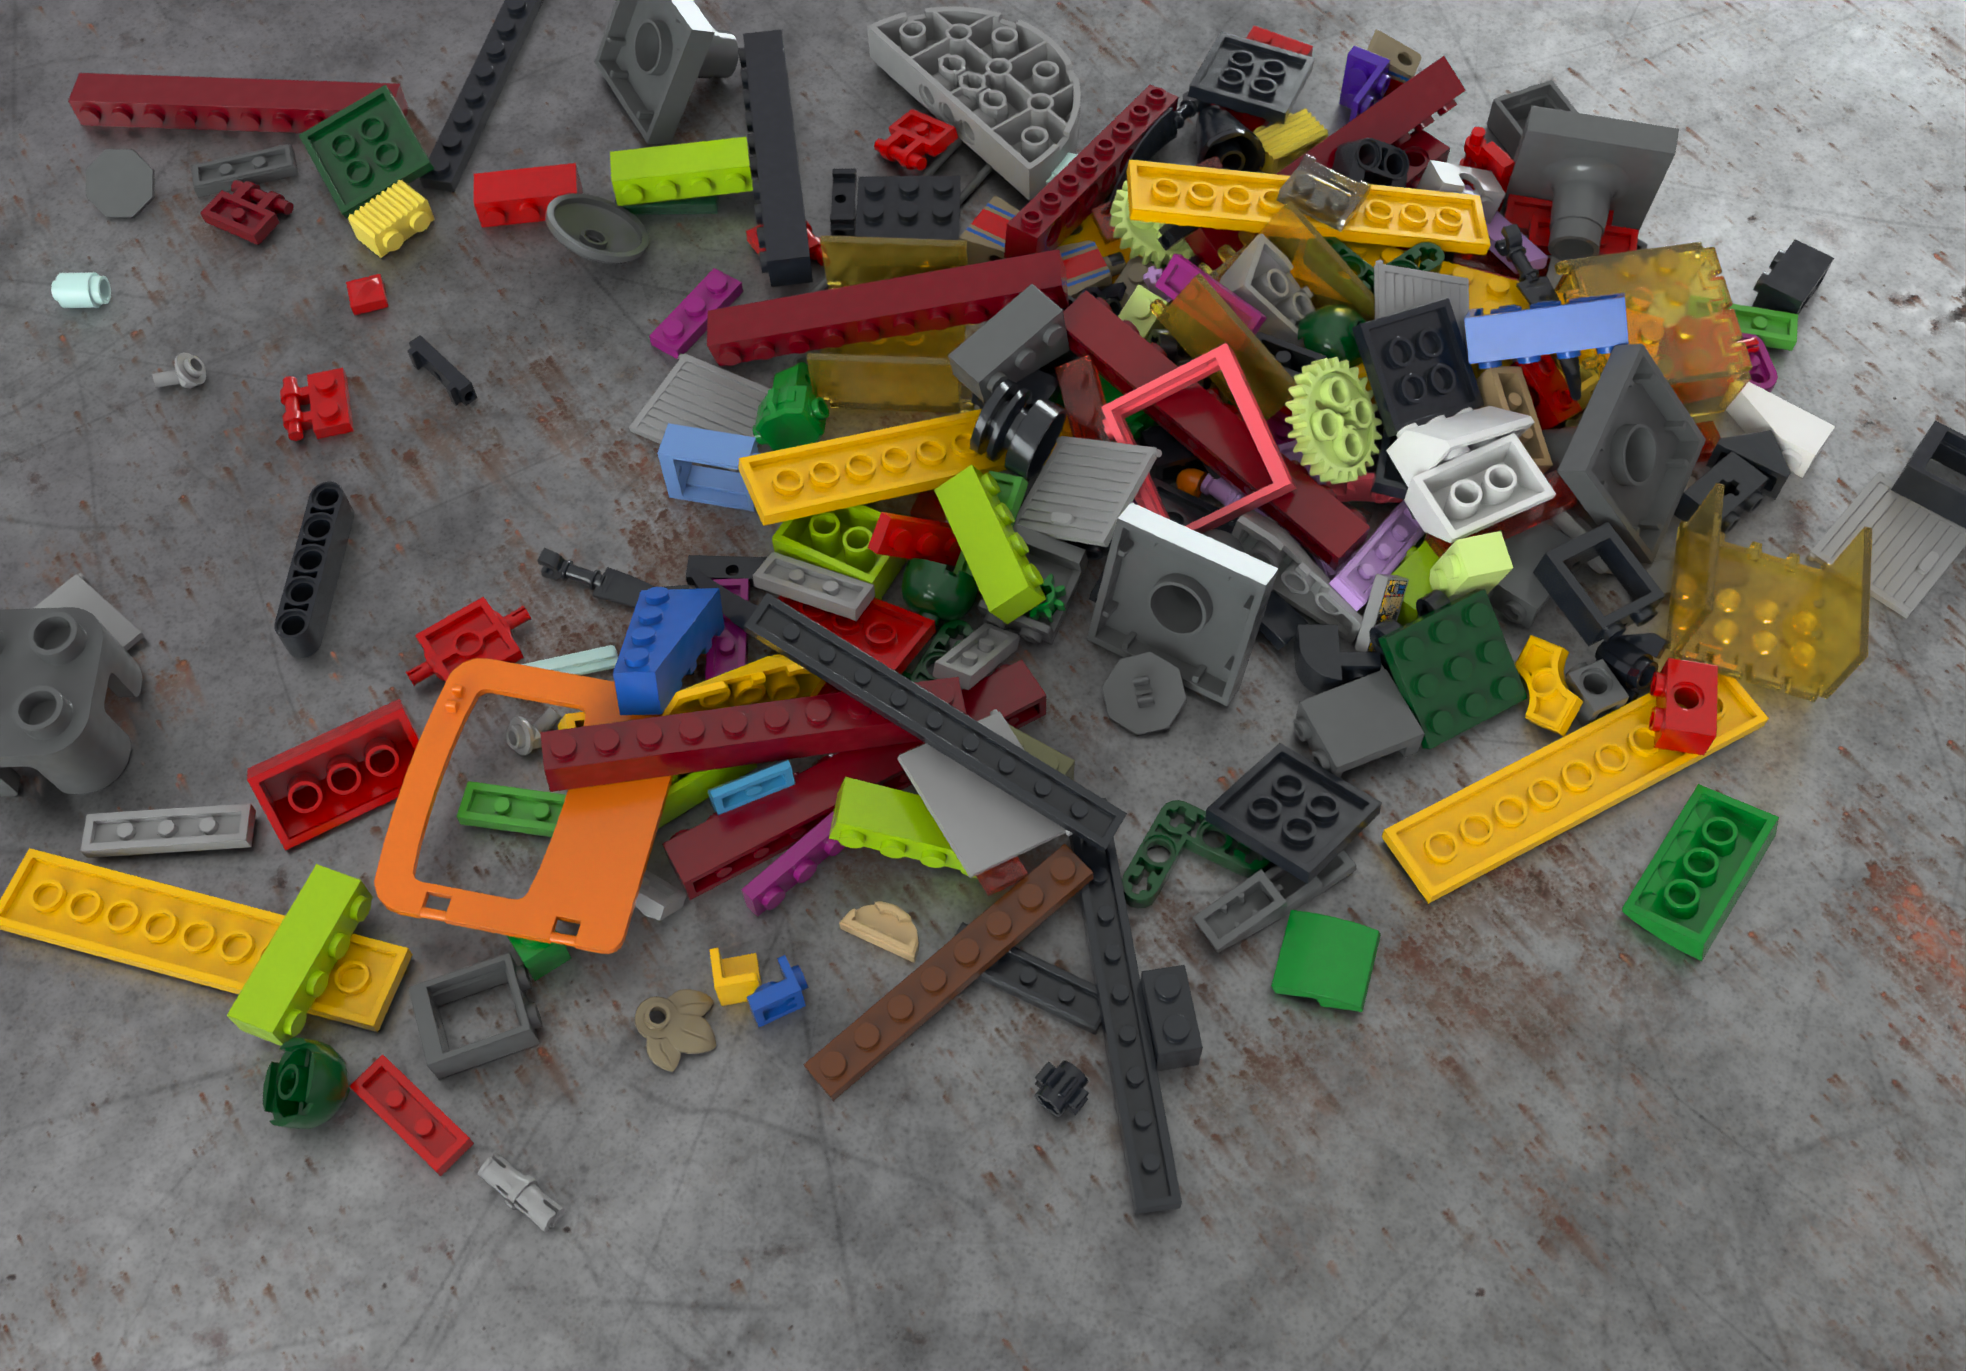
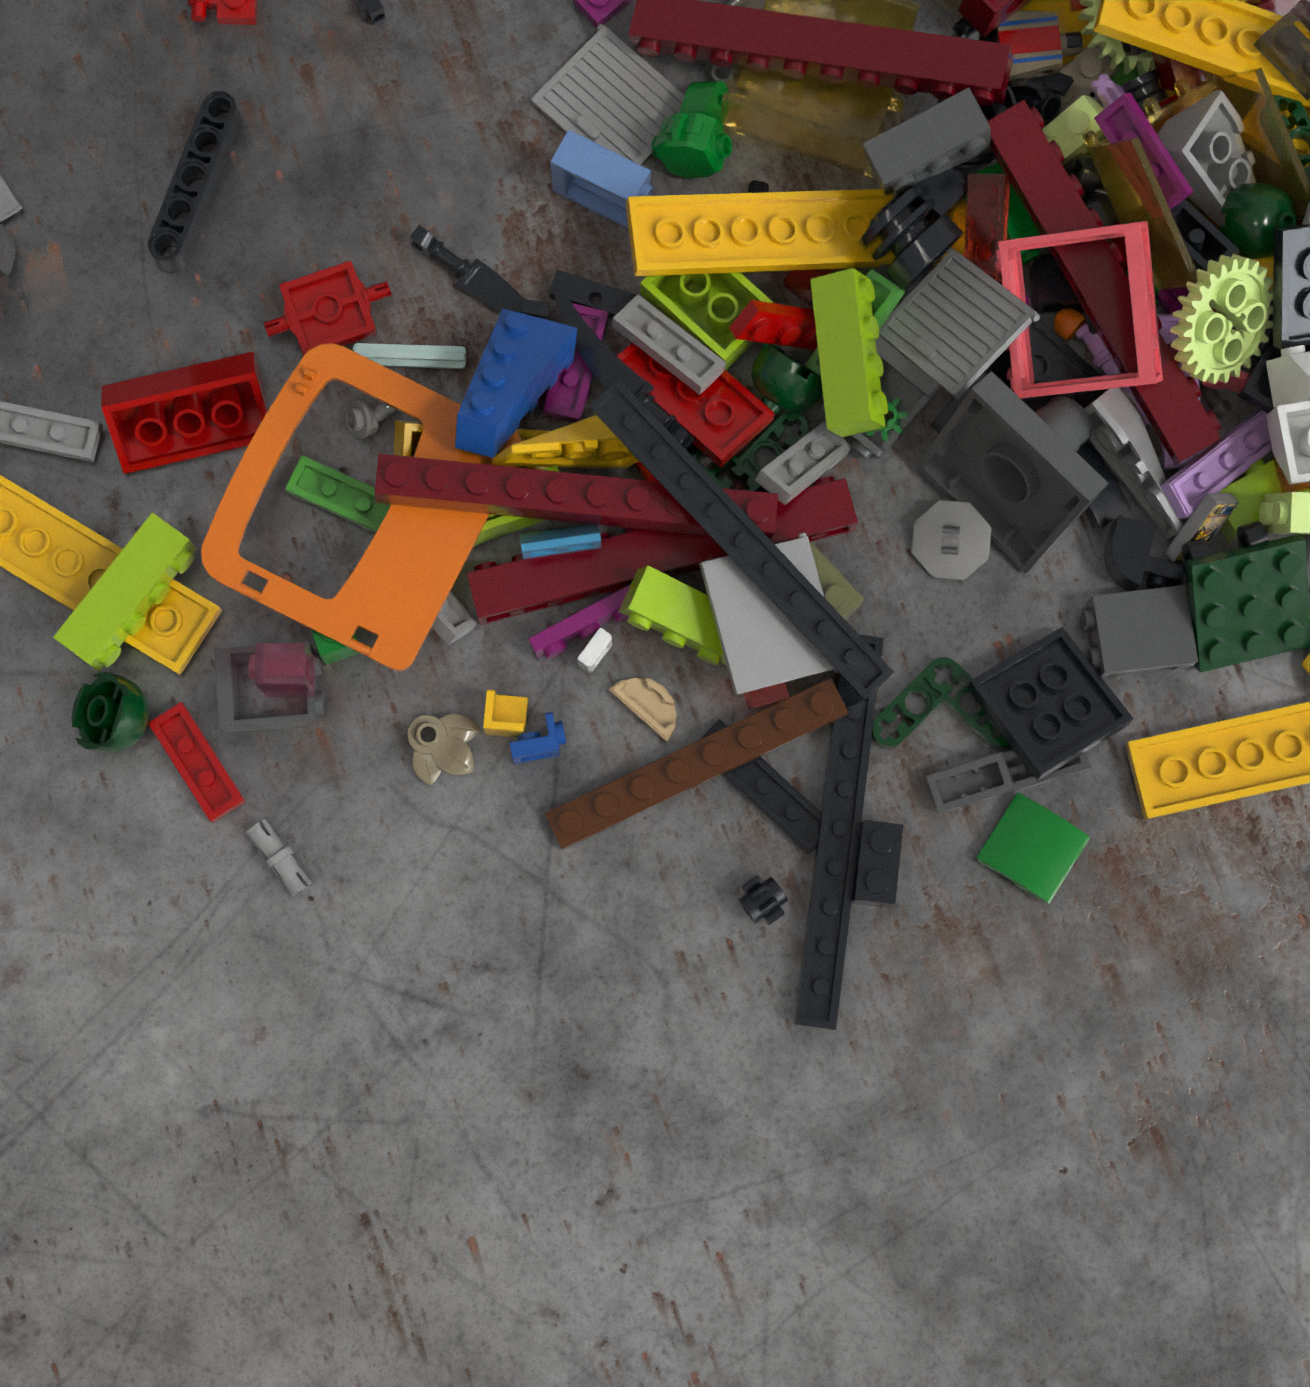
camera: 10 degrees right, 20 degrees up
none -> clear pink brick [248,643,316,697]
none -> white tile [577,627,612,674]

